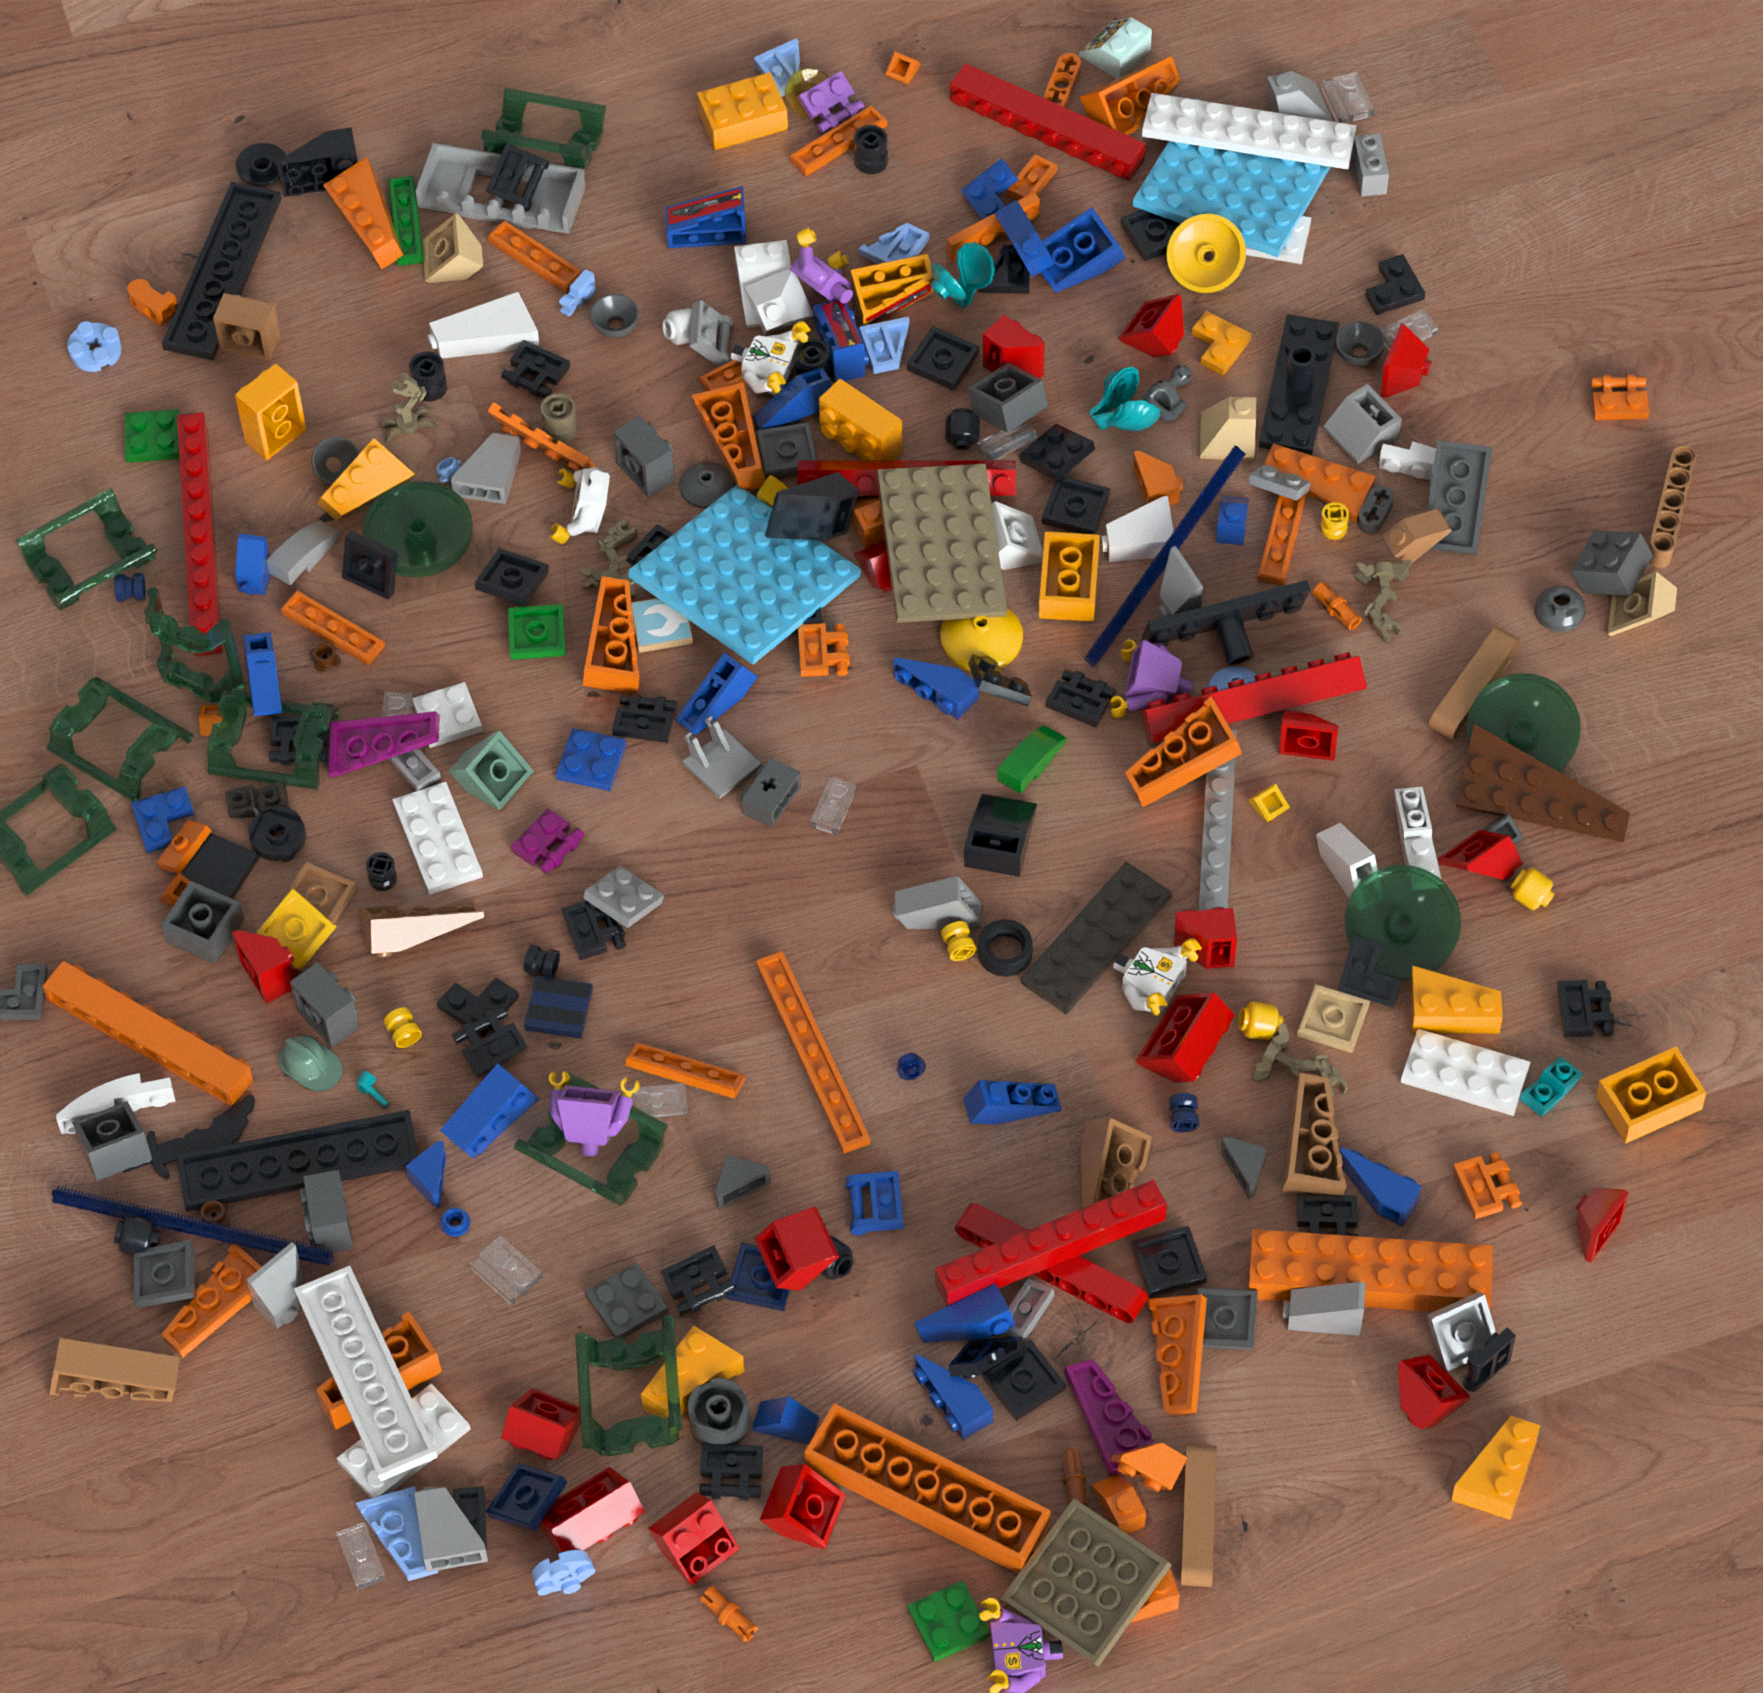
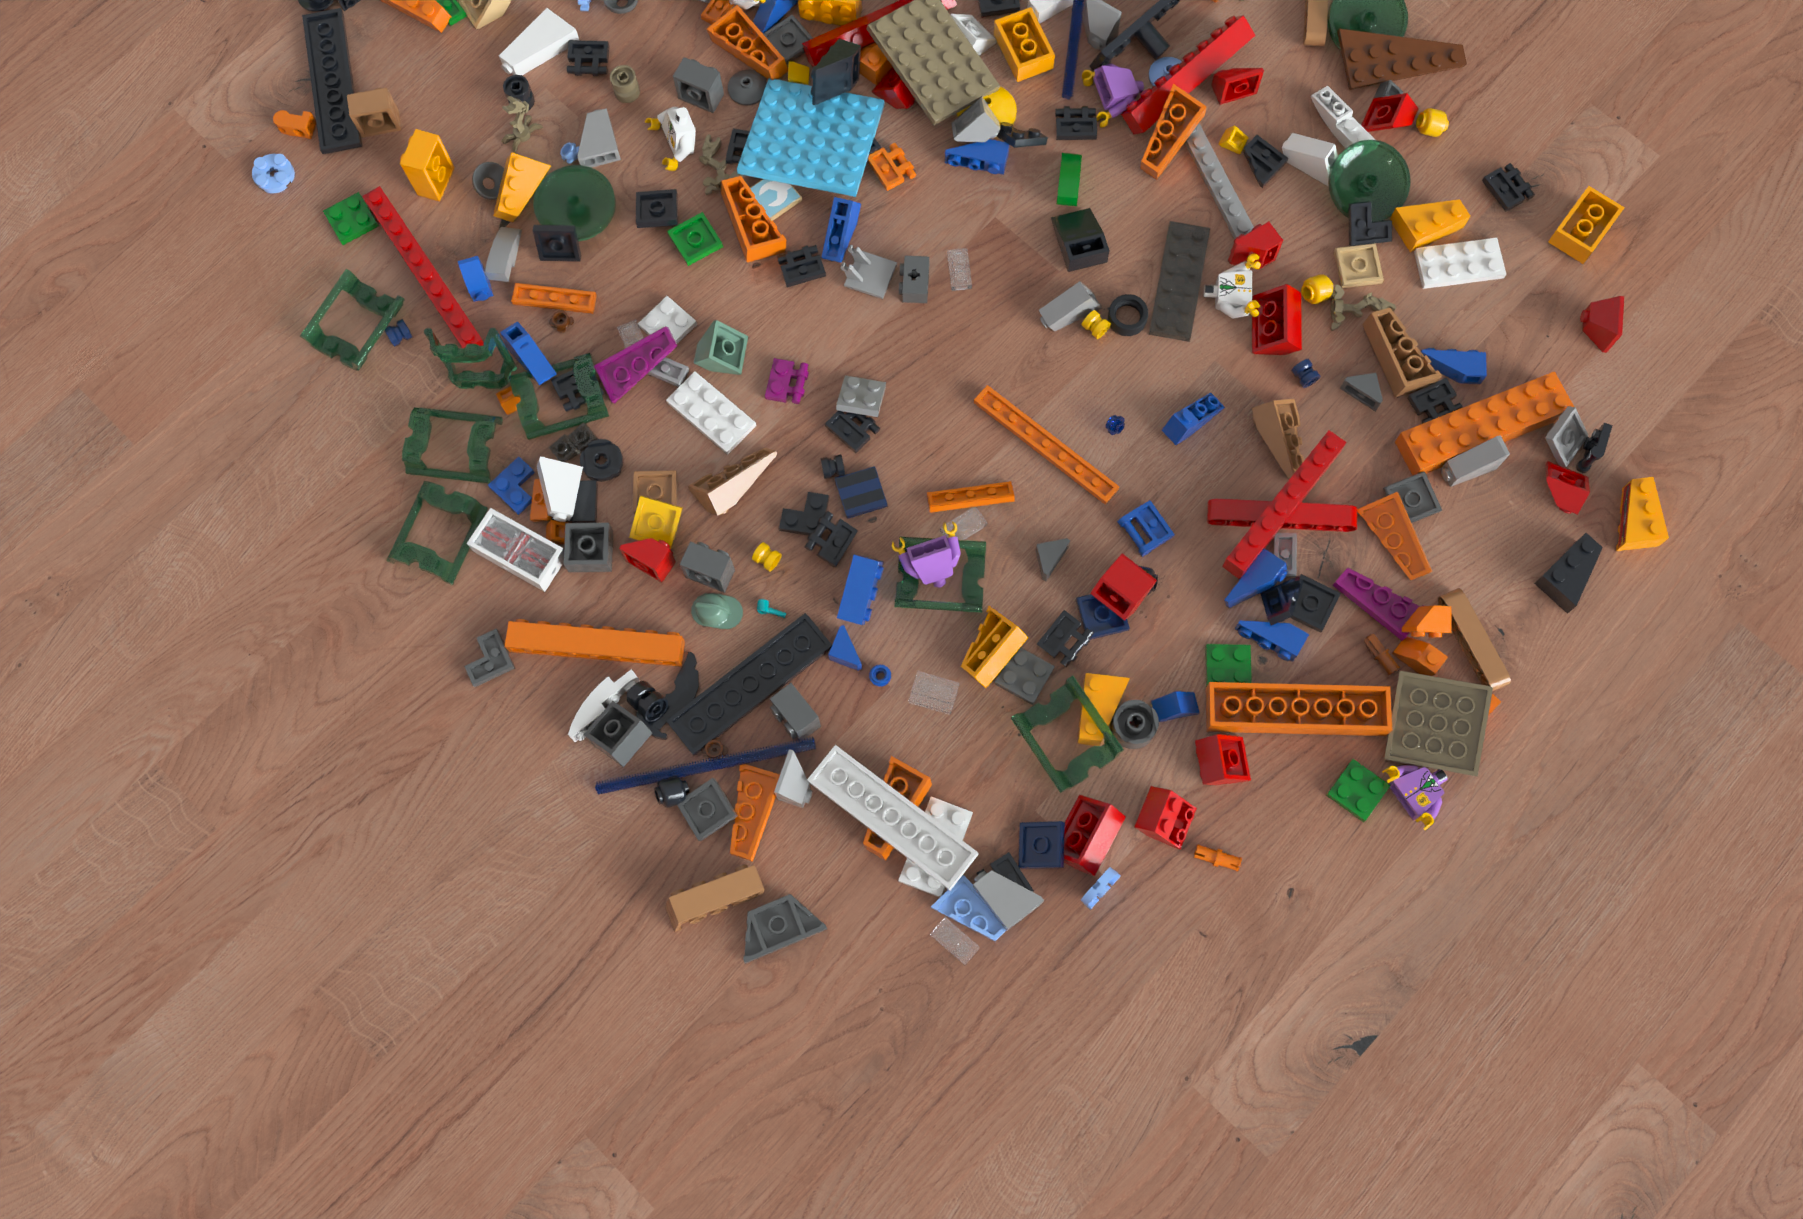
camera: 25 degrees left, 15 degrees up
black wheel [366,852,397,891] -> none
orange wing [488,402,596,472] -> none
red slope [501,1388,587,1460] -> none
blue plate [556,728,626,791] -> none
black plate [699,1444,764,1501] -> none
black plate [1132,1226,1207,1298] -> none
orange plate [1453,1152,1522,1219] -> none
teal slope [1519,1056,1583,1118] -> none
none -> brick [467,508,564,592]
none -> white slope [537,456,583,522]
none -> black wheel [626,681,668,722]
none -> dark grey wing [743,894,827,964]
none -> light grey slope [951,96,1000,142]
none -> light orange wedge [960,606,1028,688]
none -> green plate [1205,644,1252,687]
none -> black wing [1243,135,1289,188]
none -> black wedge [1534,533,1603,614]

